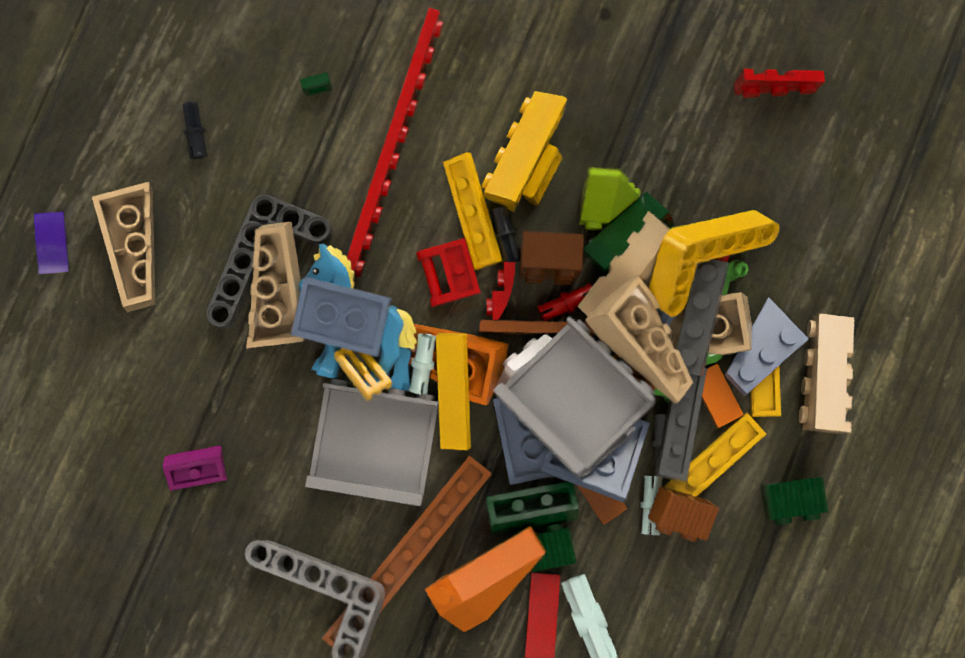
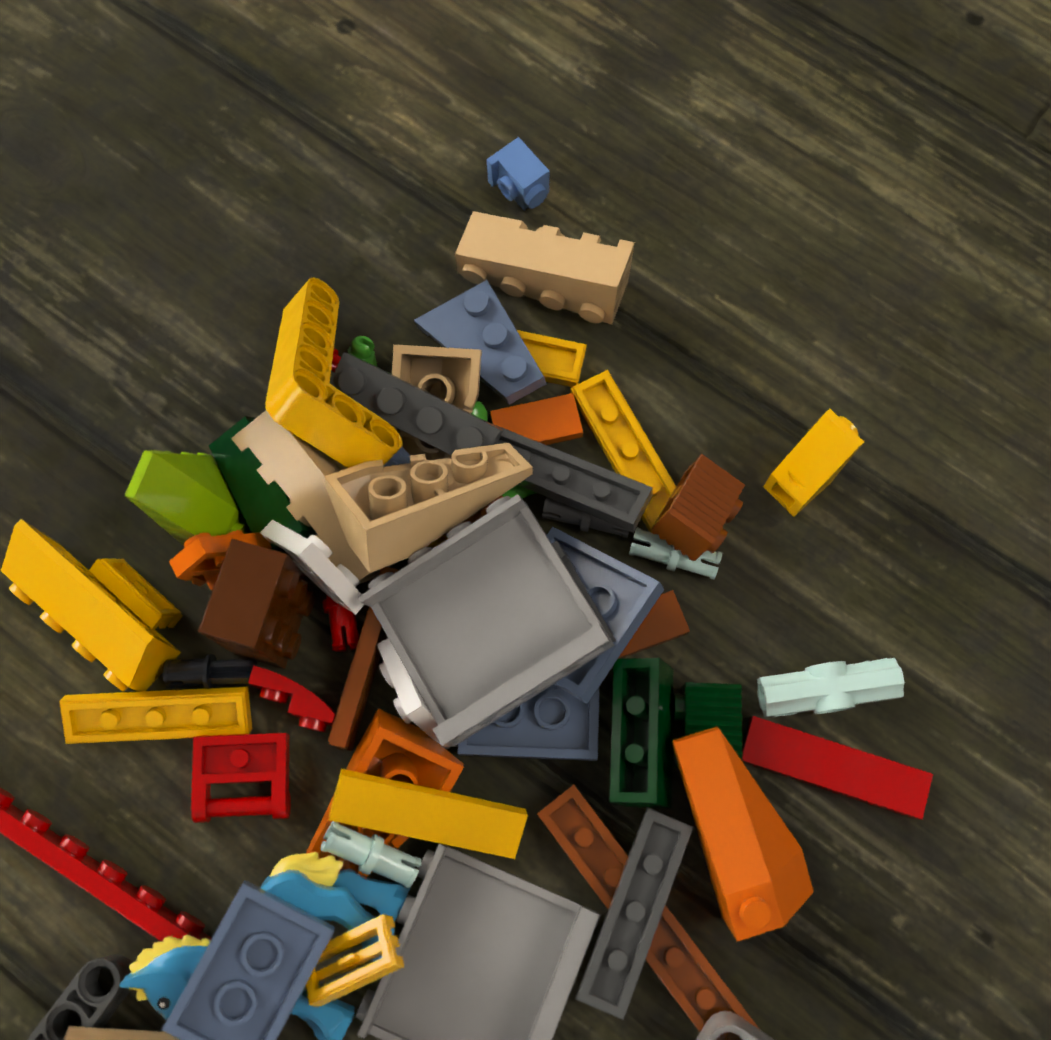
camera: 75 degrees left, 10 degrees down
red wing [734,69,825,98] -> none
dark green brick [760,477,829,525] -> none
none -> orange wing [169,530,272,591]
none -> white wing [260,520,365,615]
none -> medium blue brick [486,137,550,210]
none -> dark grey plate [576,808,693,1020]
none -> yellow slope [763,409,864,517]

